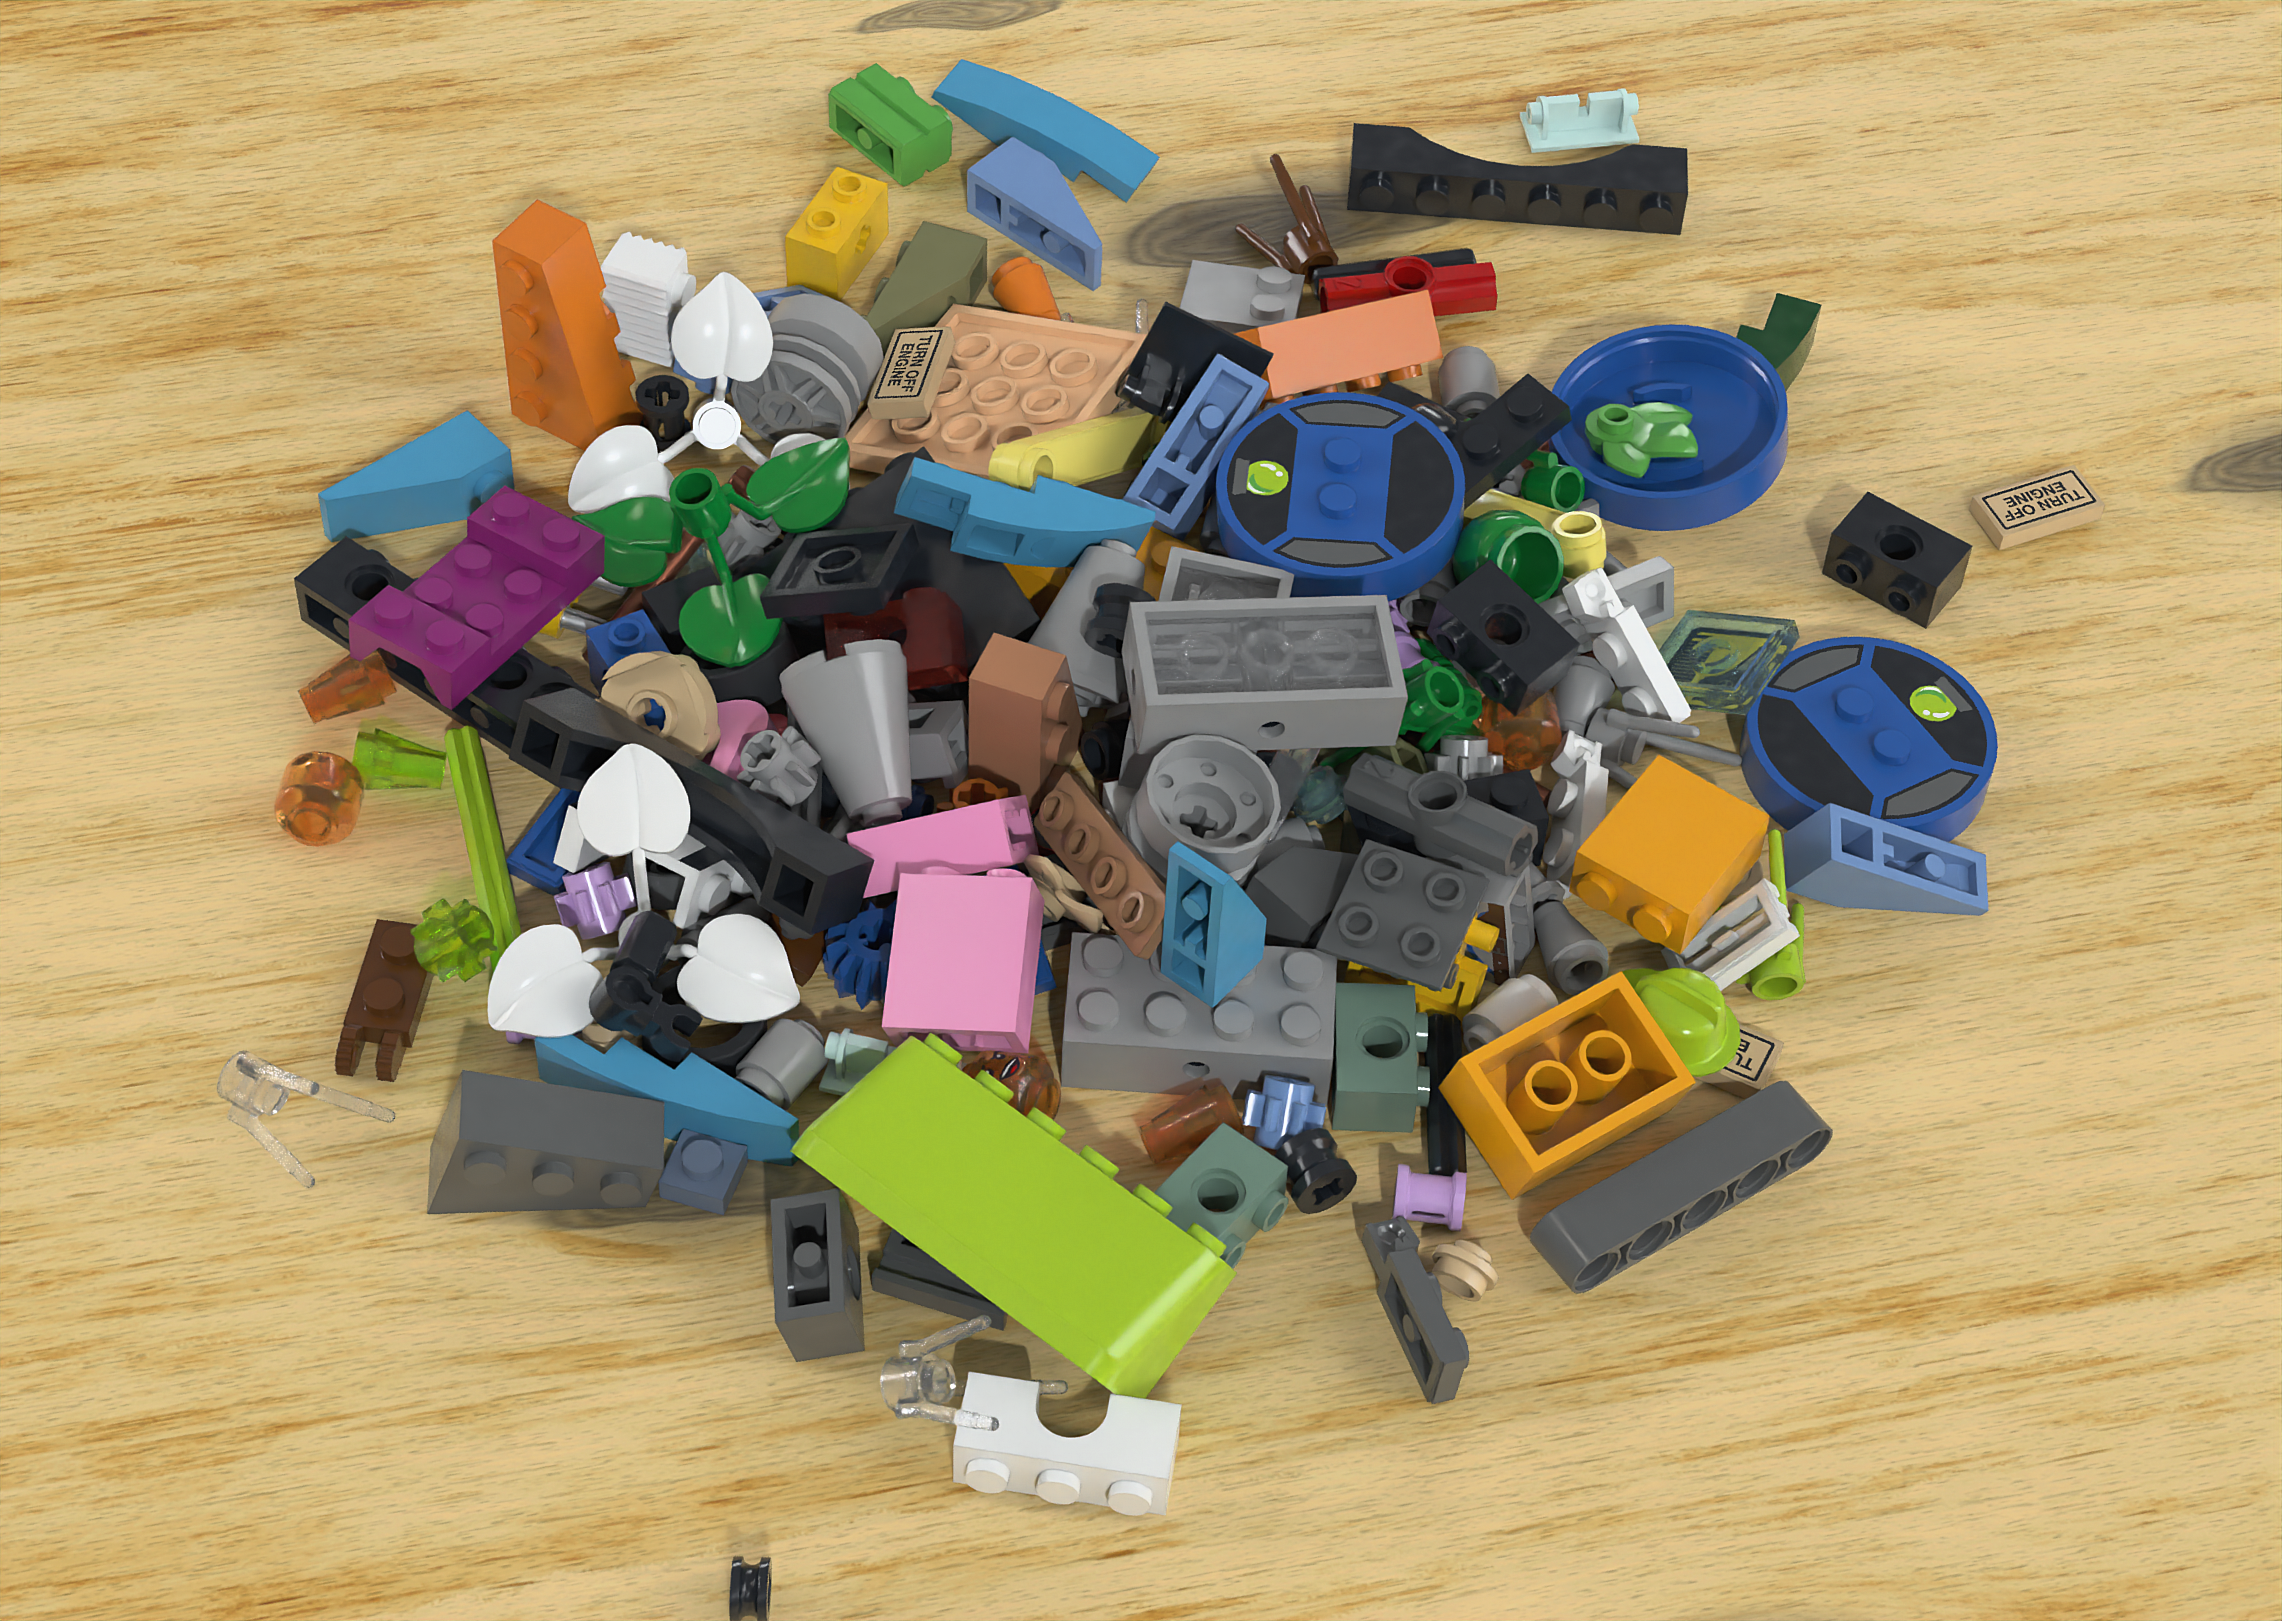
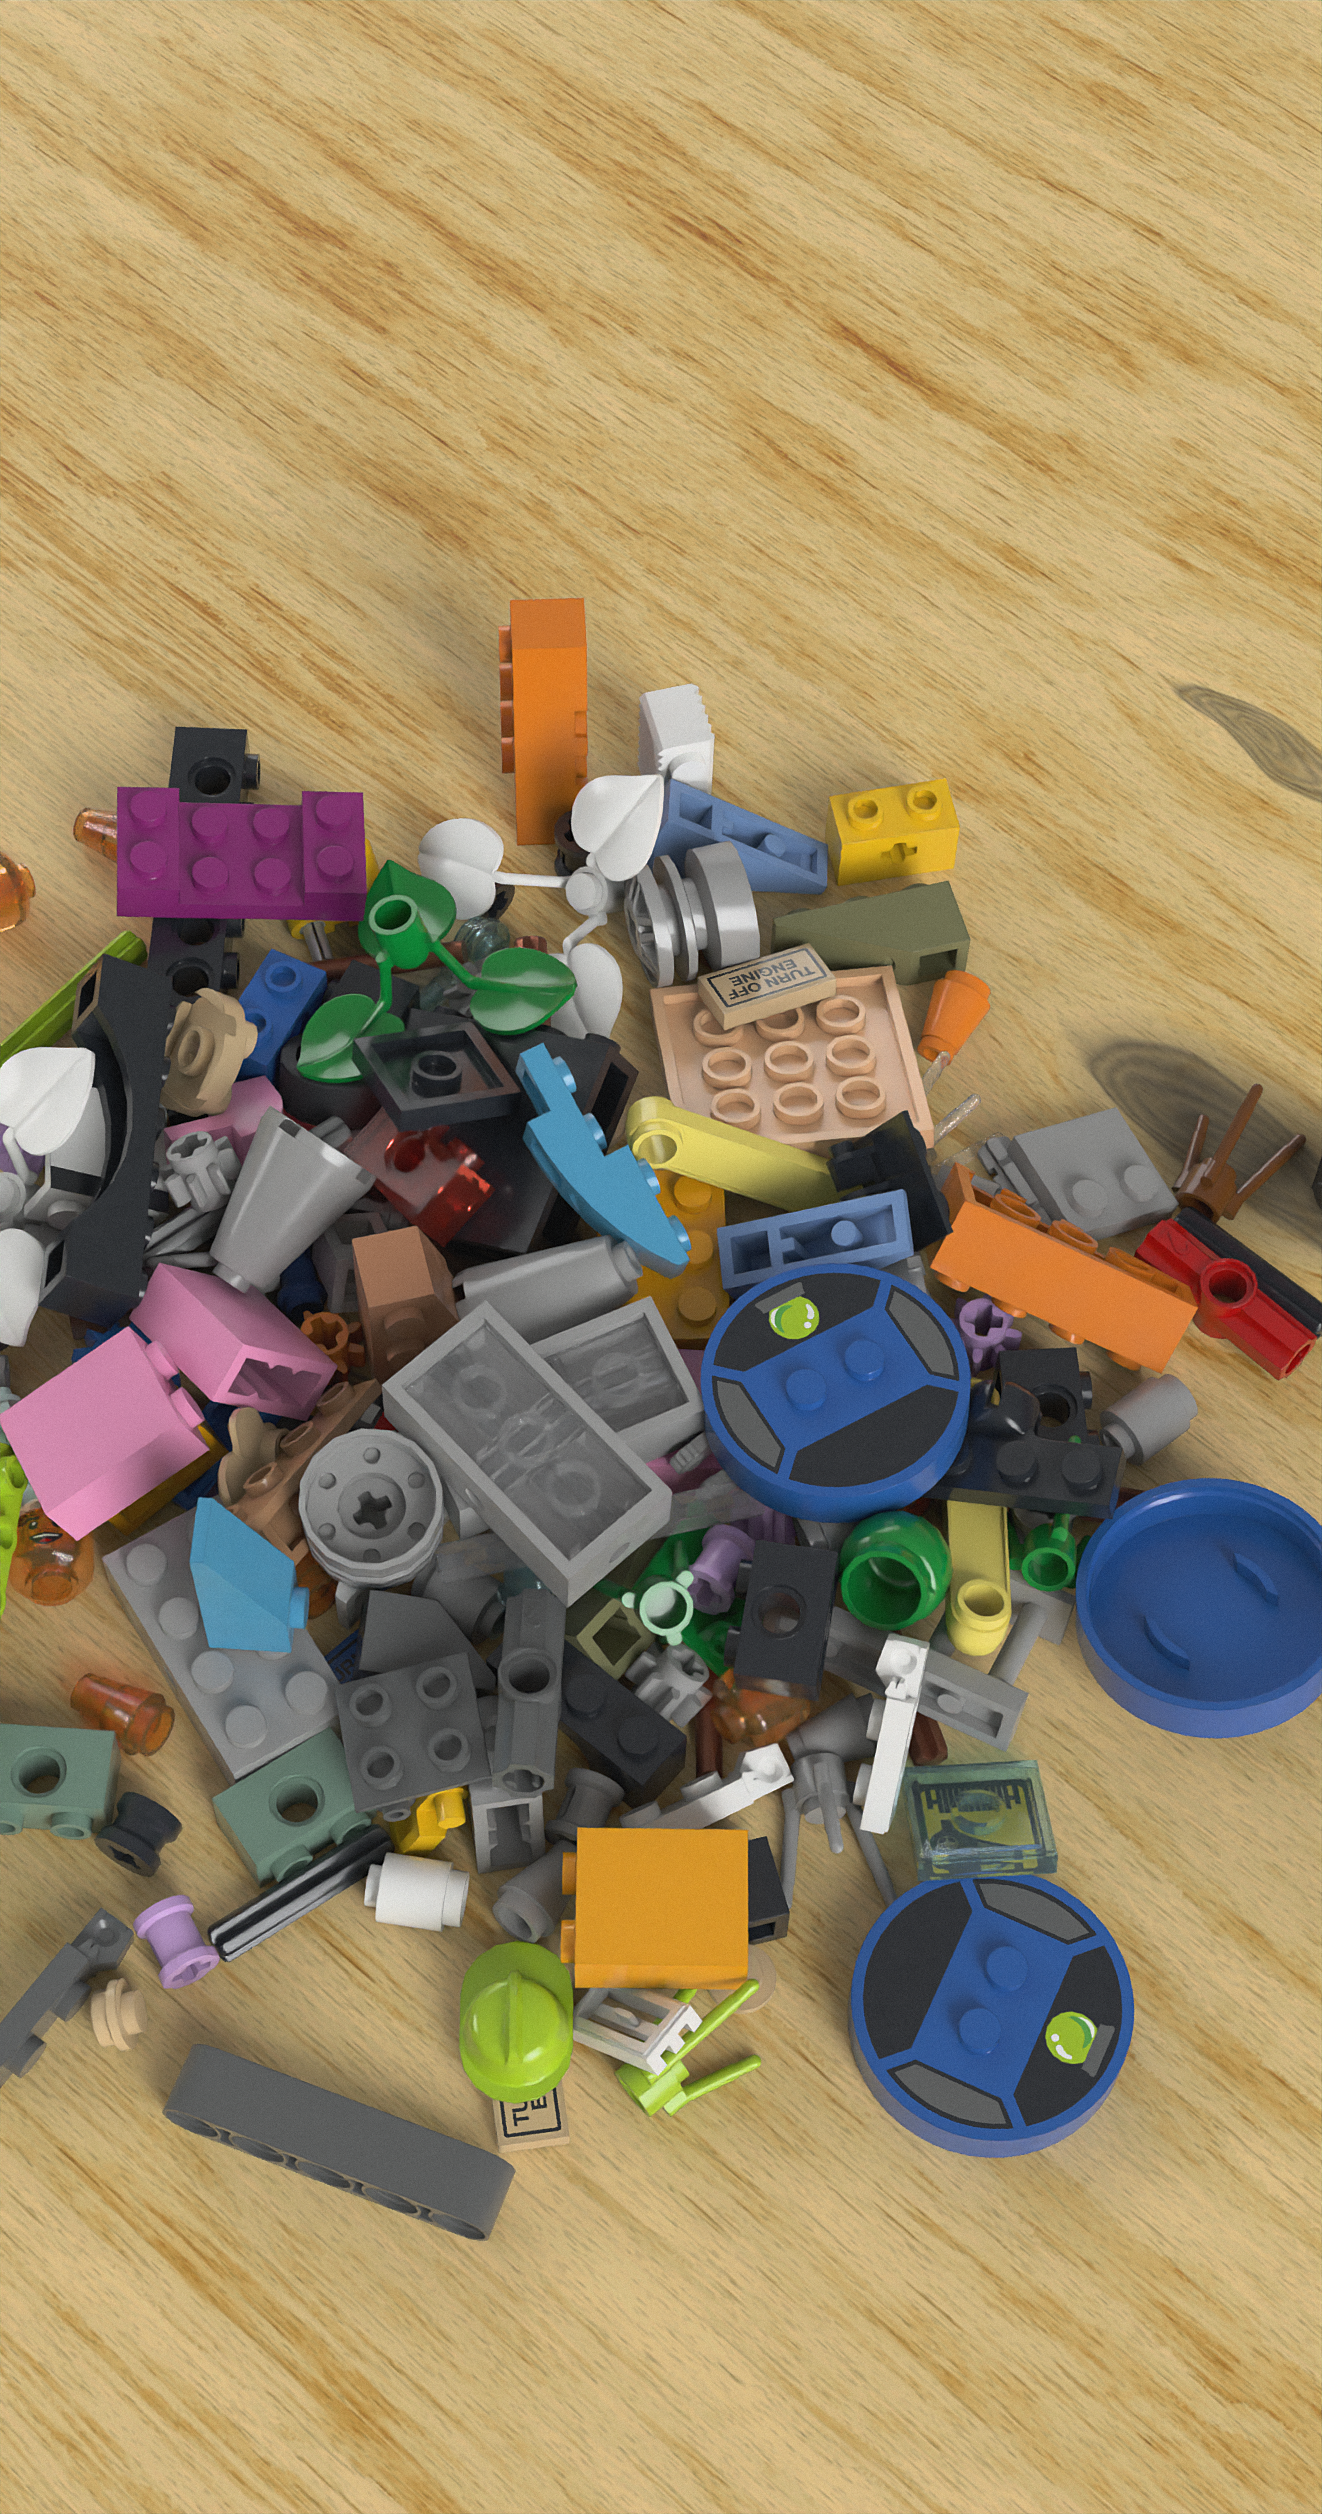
camera: 55 degrees right, 10 degrees up
dark azure slope [318,410,515,542] -> none
clear neon green cone [350,728,447,790] -> none
bright green brick [828,63,953,187] -> none
dark azure slope [931,59,1160,203] -> none
medium blue slope [967,137,1102,291] -> none
black wheel [1084,583,1156,659] -> none
medium blue gear [1242,1075,1327,1150] -> none
light orange brick [1438,971,1696,1200] -> none
bright green plate [1585,402,1698,478] -> none
medium blue slope [1784,803,1989,916] -> none
black brick [1822,492,1973,629] -> none

